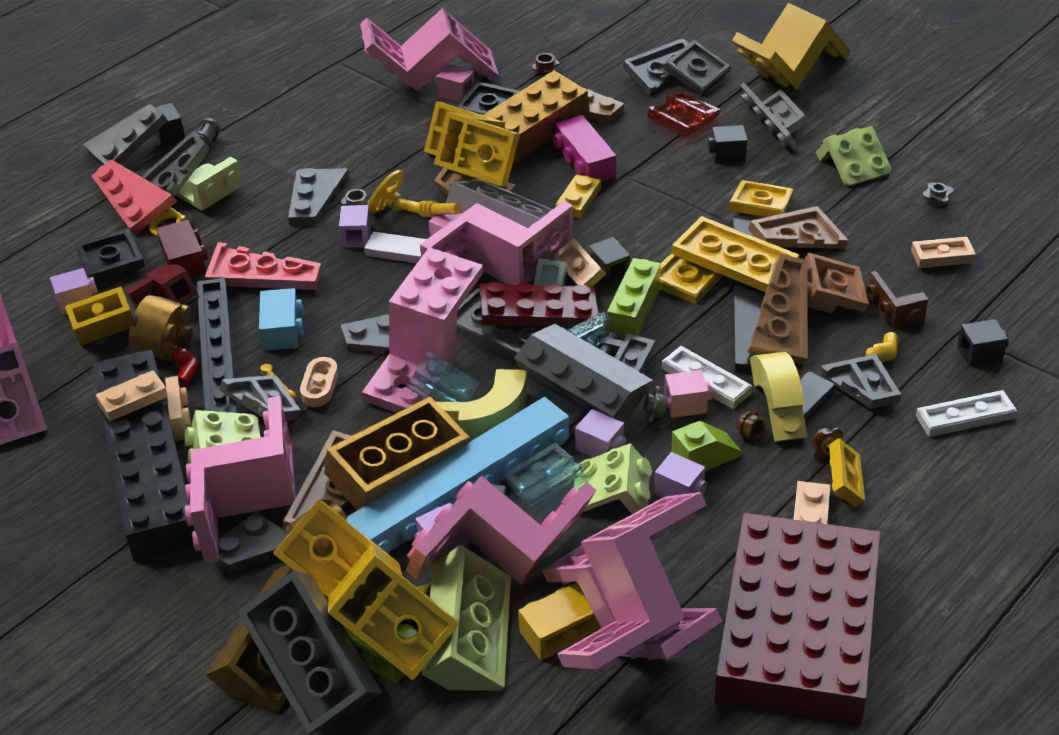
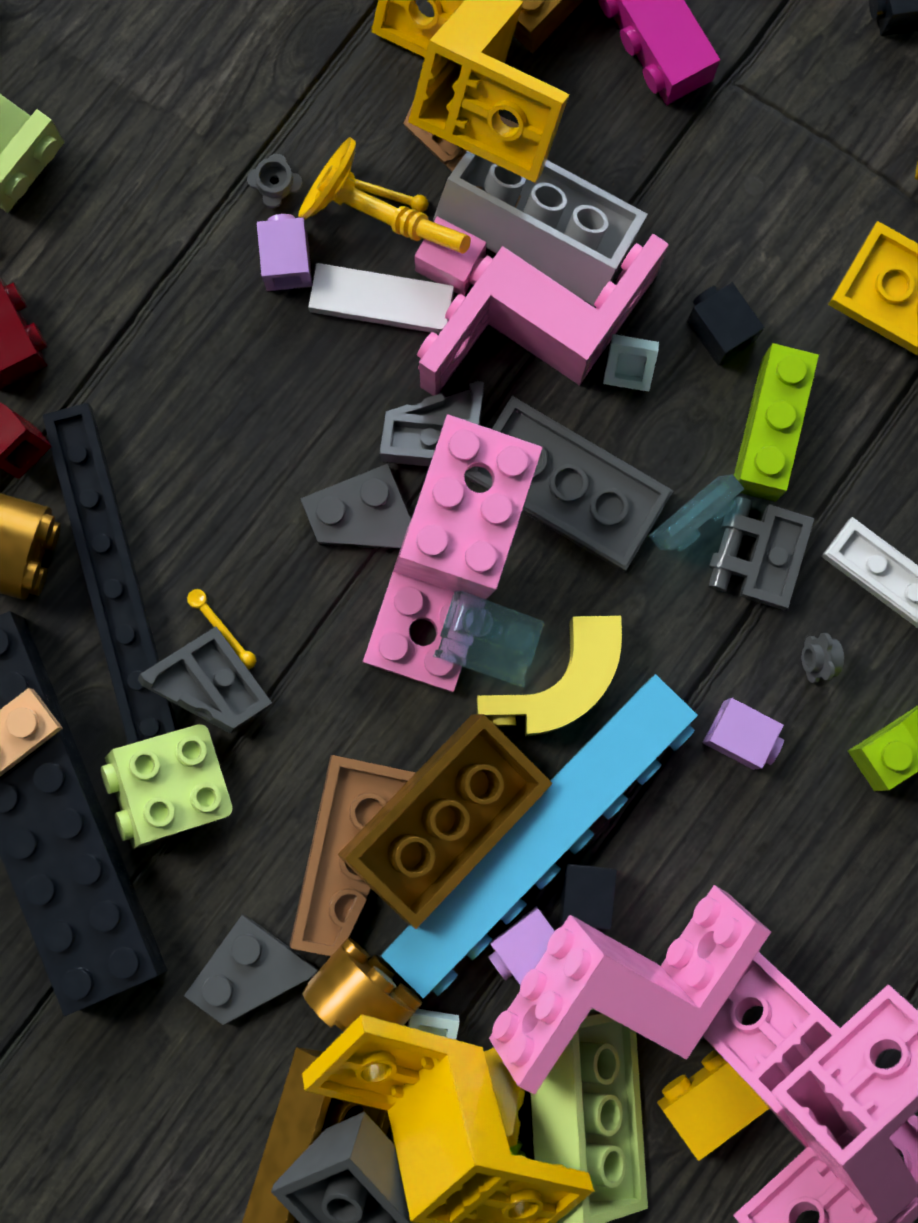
camera: 10 degrees left, 40 degrees up
light nougat plate [165,376,191,441] -> none
red arm [173,348,200,388] -> none
bright pink bracket [185,396,296,563] -> none
coral wing [205,242,322,290] -> none
medium azure brick [259,288,303,351] -> none
wing [288,168,349,226] -> none
light nougat plate [300,357,338,407] -> none
dark red plate [480,282,599,328] -> none
clear light blue plate [503,443,584,507] -> none
dark grey slope [514,324,654,424] -> none
light nougat plate [553,238,606,287] -> none
yellow plate [556,174,601,219] -> none
yellowish green bracket [574,443,652,514] -> none
lavender brick [654,452,707,498] -> none
yellow tile [660,253,724,304] -> none
bright pink brick [665,370,712,418] -> none

